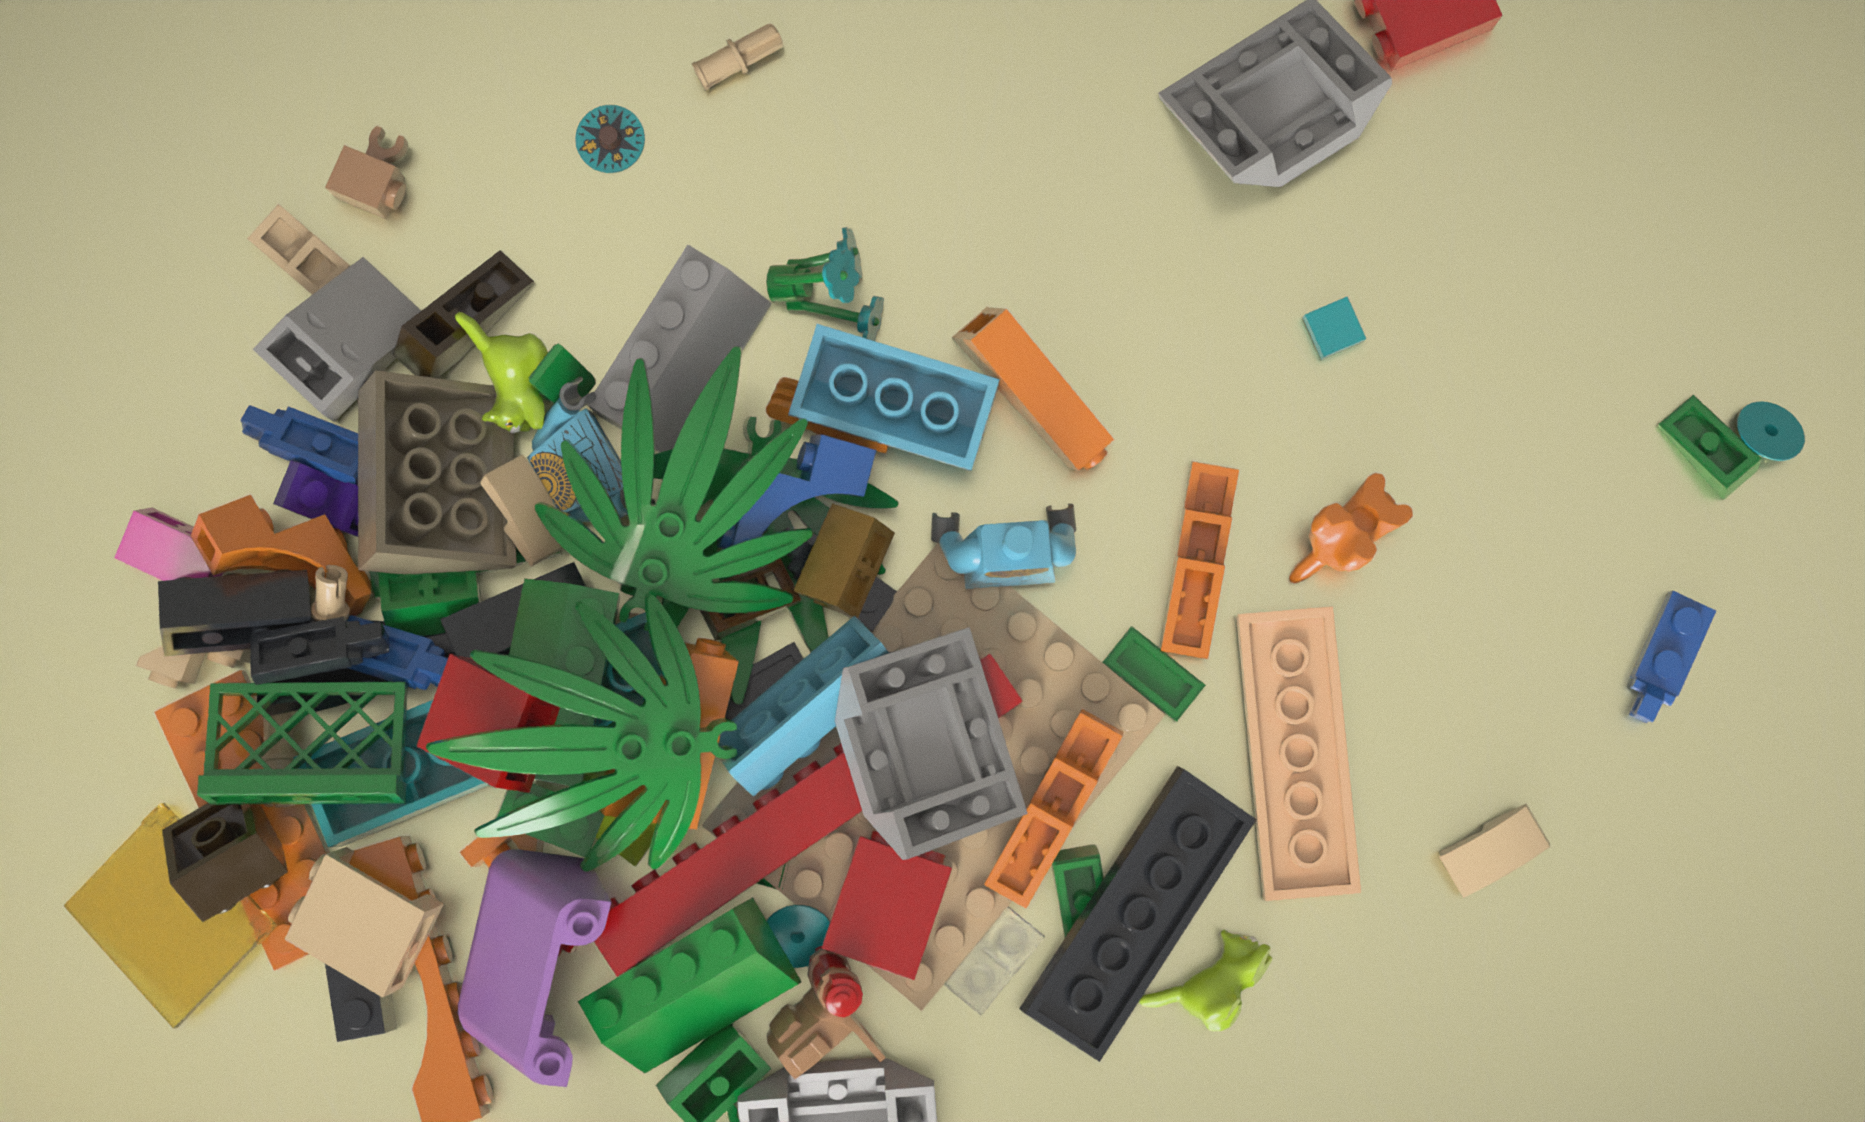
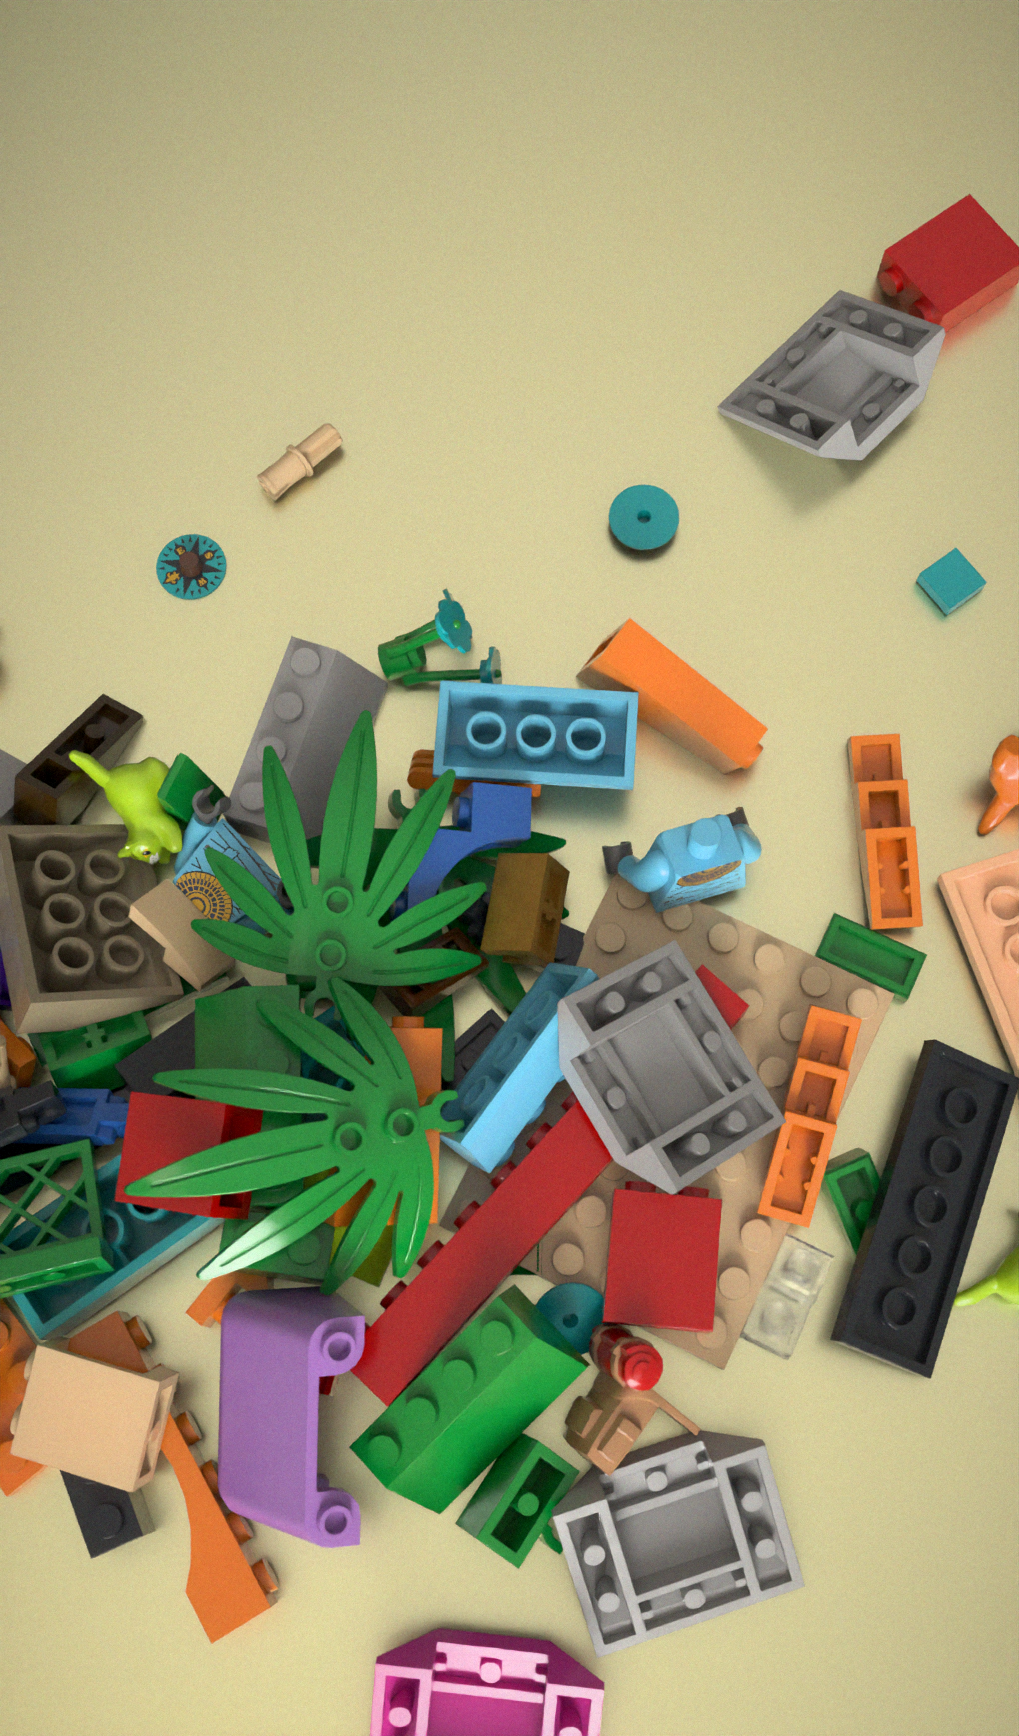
camera: 10 degrees left, 10 degrees down
none -> teal piece [609,485,679,550]

